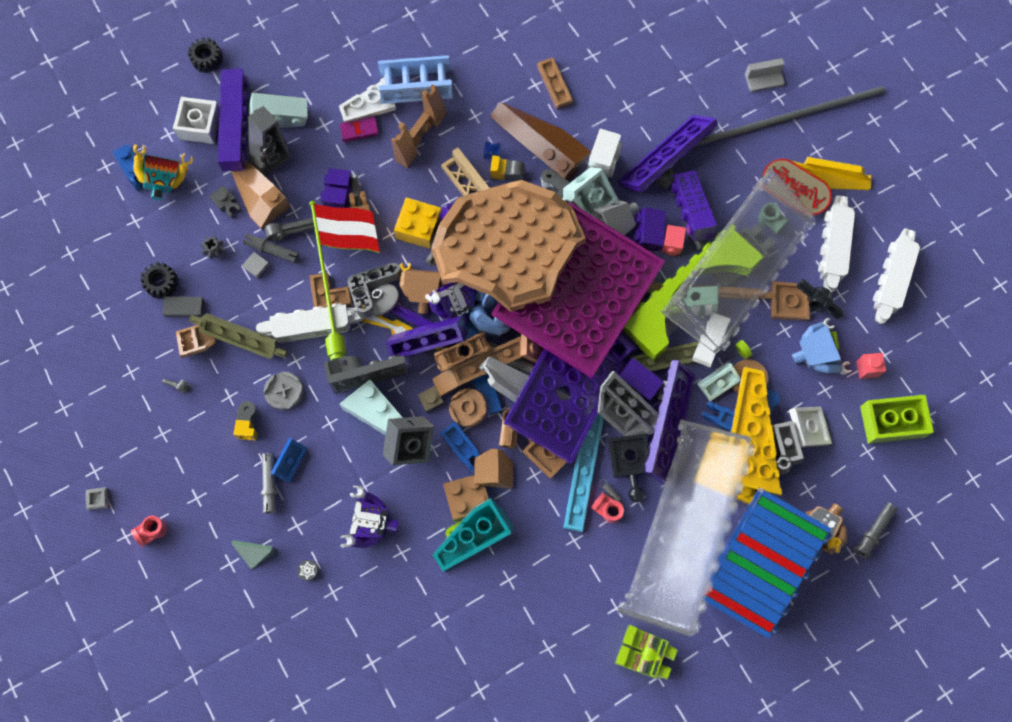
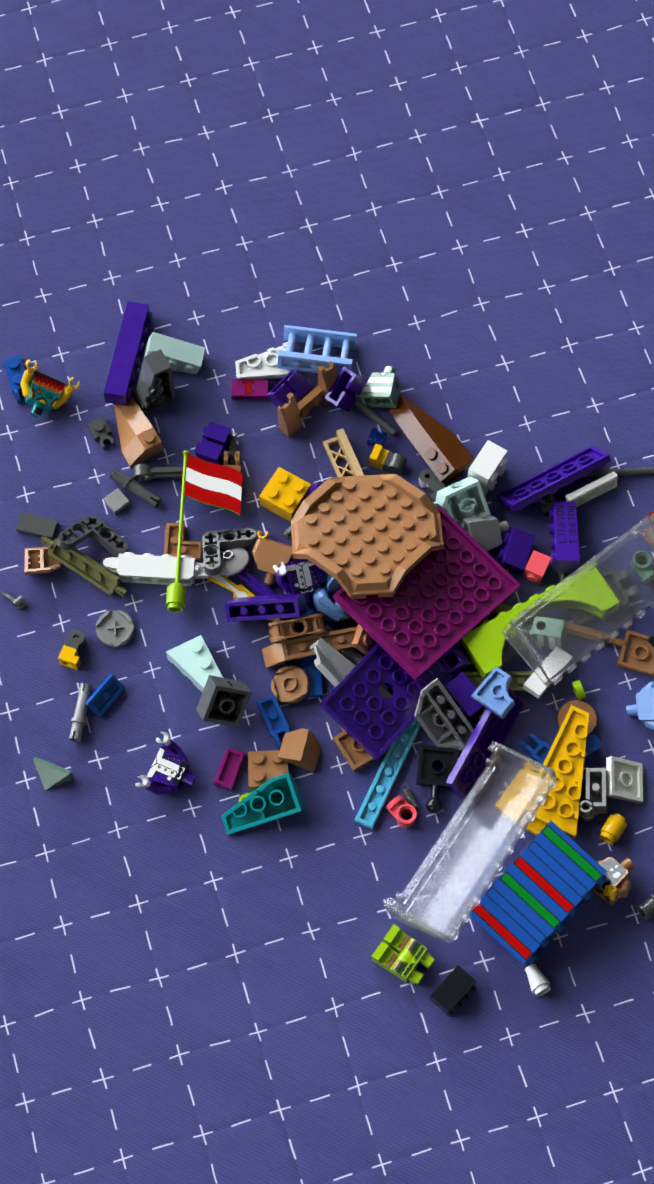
camera: 15 degrees right, 5 degrees down
black tyre [140,262,179,299] -> none
white brick [173,97,220,144] -> none
black tyre [188,37,223,73] -> none
dark grey gear [200,235,225,260] -> none
dark grey tile [297,560,319,581] -> none
dark grey plate [324,355,408,394] -> none
dark tan plate [418,386,444,413] -> none
medium nougat piece [499,408,518,449] -> none
medium nougat tile [537,58,573,110] -> none
light aqua slope [697,363,741,401] -> none
none -> dark grey beam [56,515,128,557]
none -> magenta tile [213,747,246,791]
none -> dark purple piece [267,370,312,407]
none -> dark purple piece [325,367,367,412]
none -> dark grey bar [353,398,398,437]
none -> sand green torso [359,366,402,408]
none -> black brick [430,965,477,1016]
none -> medium blue tile [471,667,515,719]
none -> white cone [525,964,551,997]
none -> white tile [566,471,618,507]
none -> yellow brick [599,813,627,845]

